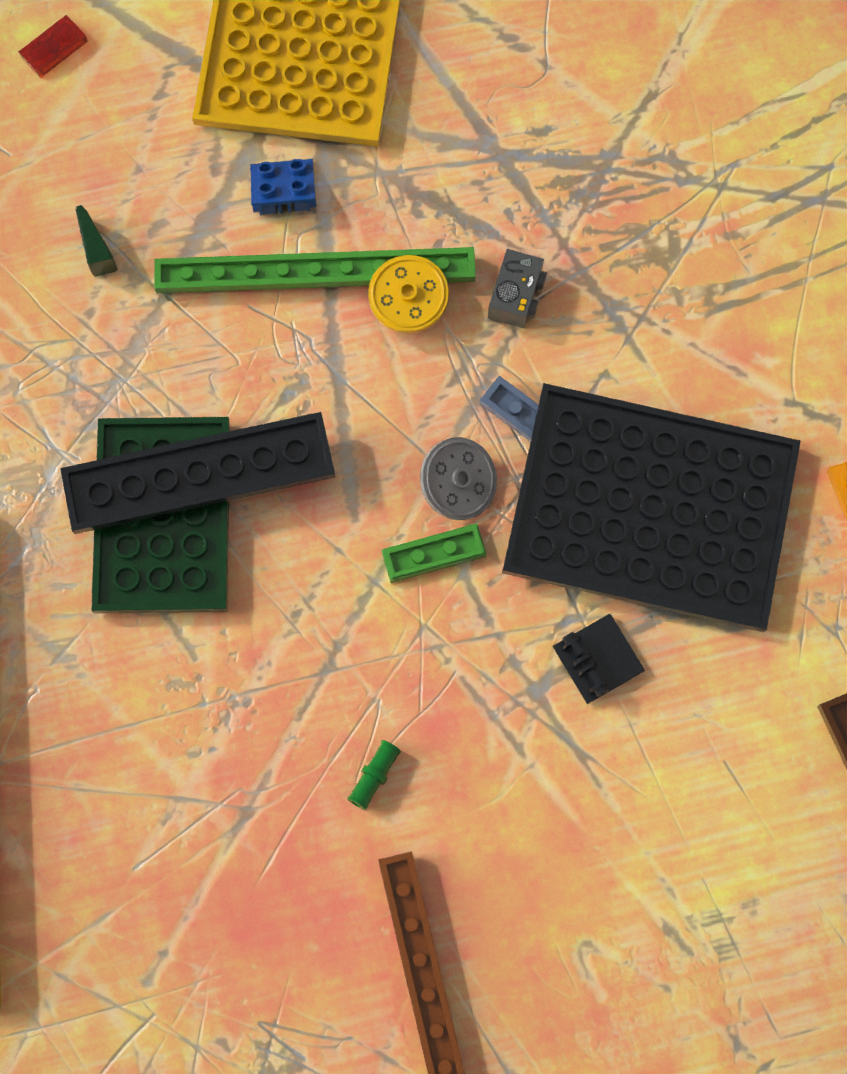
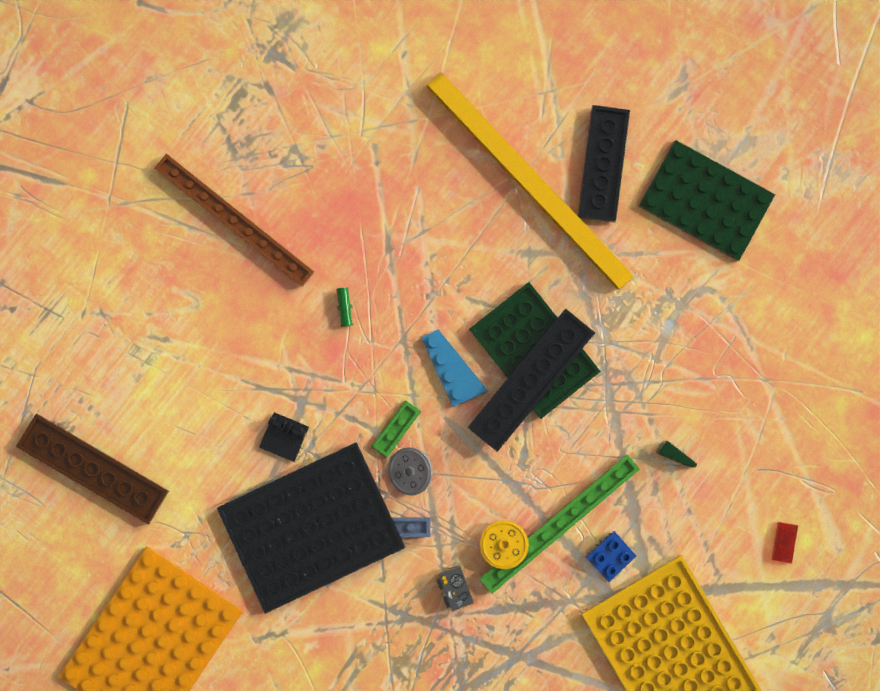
camera: 140 degrees right, 10 degrees up
none -> dark azure wing [421,329,488,407]

